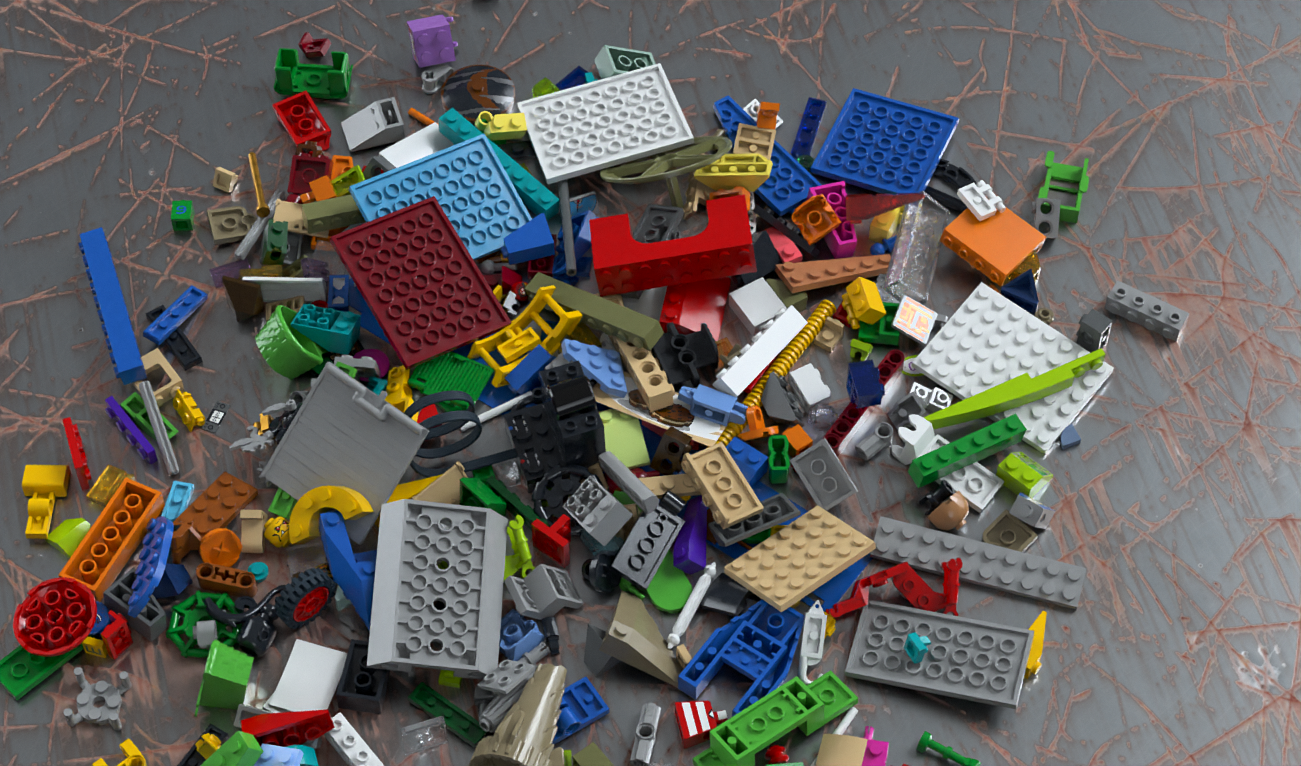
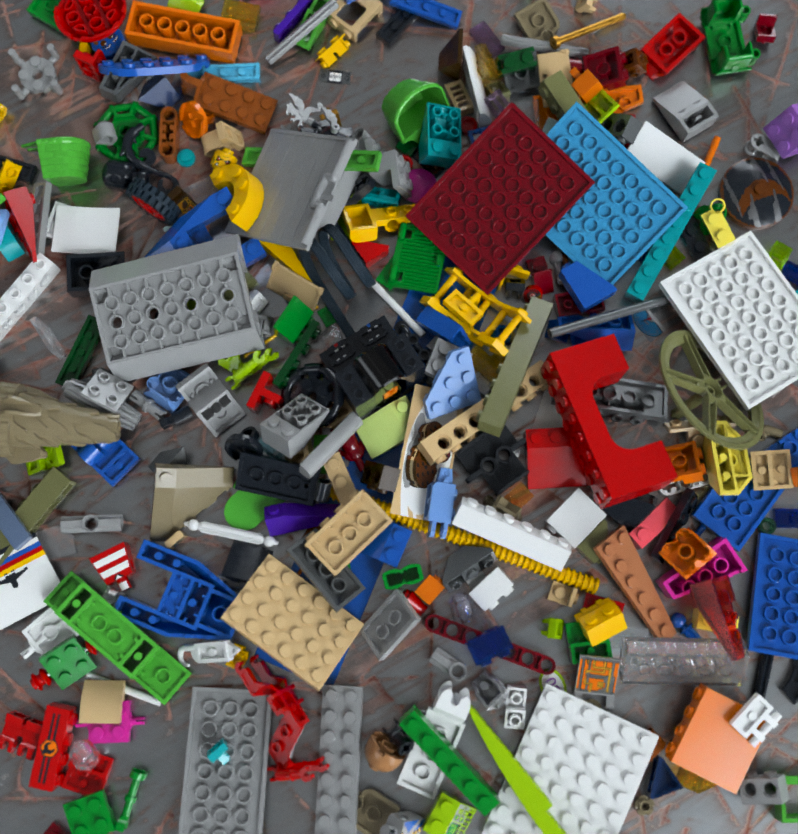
camera: 75 degrees right, 25 degrees up
orange tile [738,405,779,442] -> none

